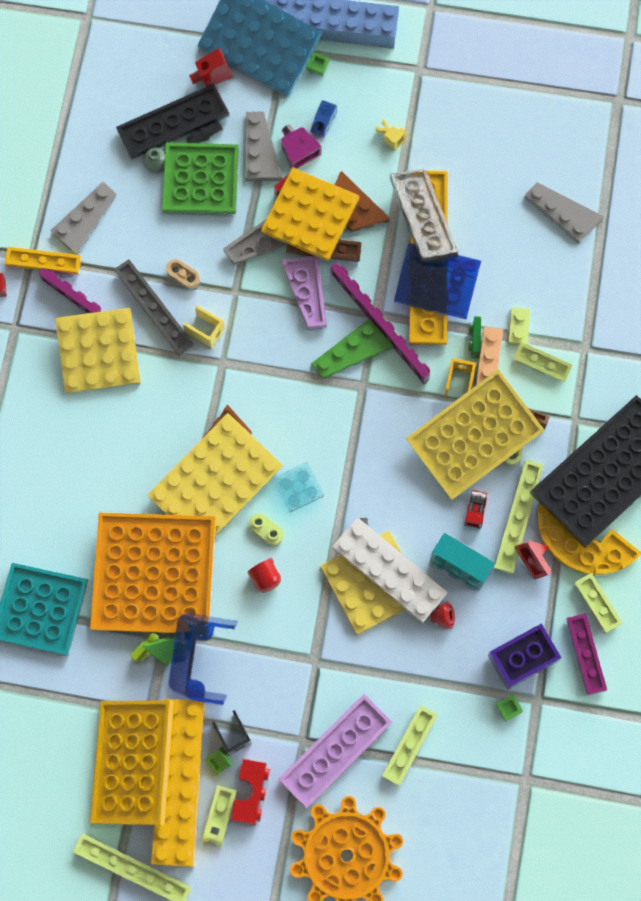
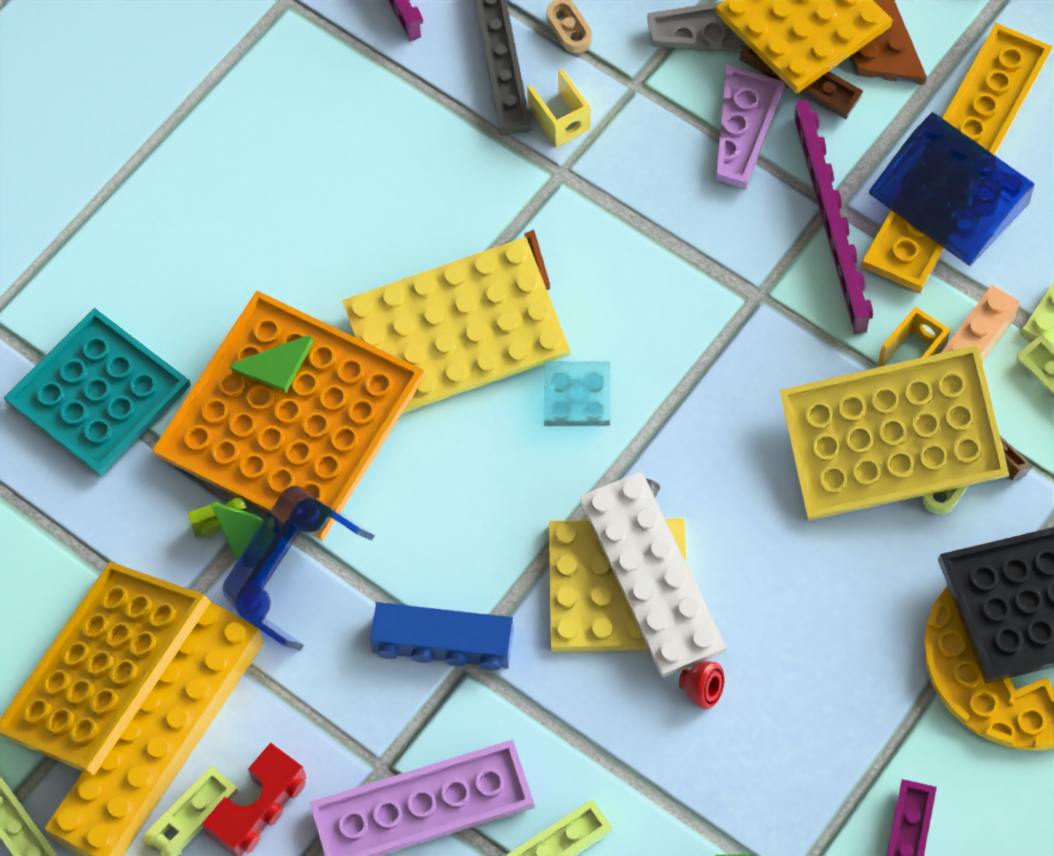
camera: 30 degrees right, 10 degrees down
light yellow plate [55,308,141,393] -> none
bright green plate [205,747,234,776] -> none
black piece [212,710,252,756] -> none
red helmet [247,557,281,593] -> none
yellowish green plate [249,513,283,546] -> none
bright green wing [311,319,393,379] -> none
clear smoke plate [389,169,459,262] -> none
teal brick [429,532,495,591] -> none
leg [464,490,488,529] -> none
green plate [468,316,482,358] -> none
dark purple brick [487,623,562,690] -> none
yellowish green plate [494,460,544,574] -> none
red slope [514,541,552,580] -> none
yellowish green plate [574,573,623,634] -> none
none -> bright green tile [230,335,314,393]
none -> blue brick [370,602,514,671]

